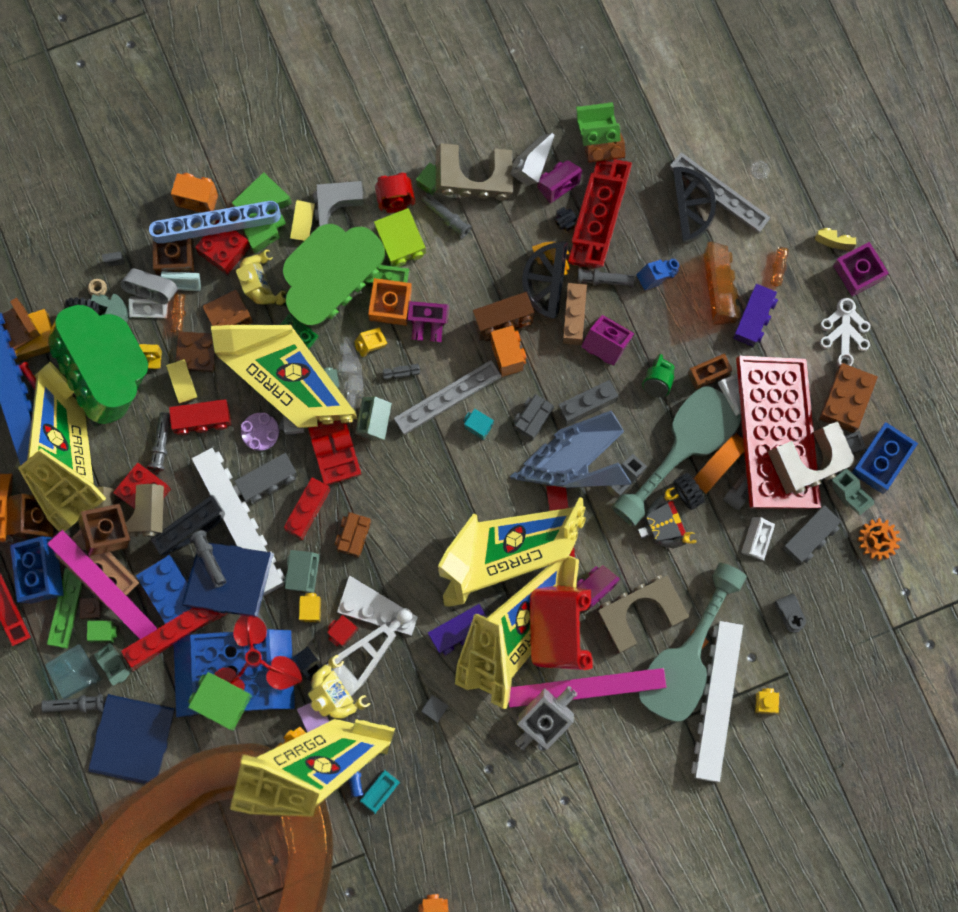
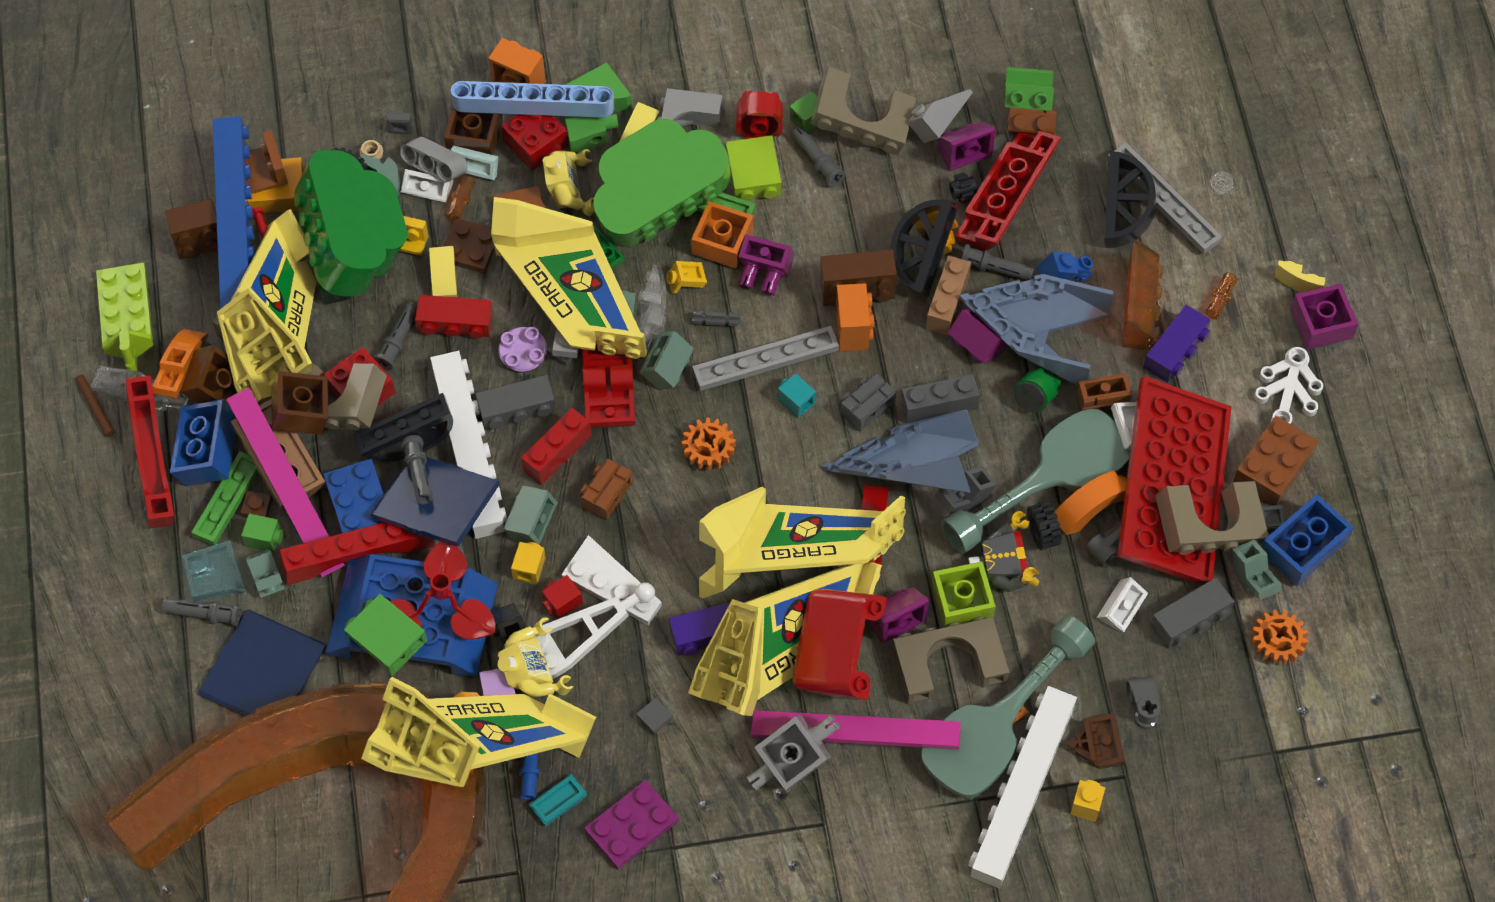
camera: 15 degrees right, 15 degrees down
none -> magenta plate [584,780,679,870]
none -> orange gear [682,417,736,471]
none -> lime brick [931,561,996,628]
none -> sand blue windscreen [959,274,1114,385]
none -> reddish brown slope [1067,713,1125,769]

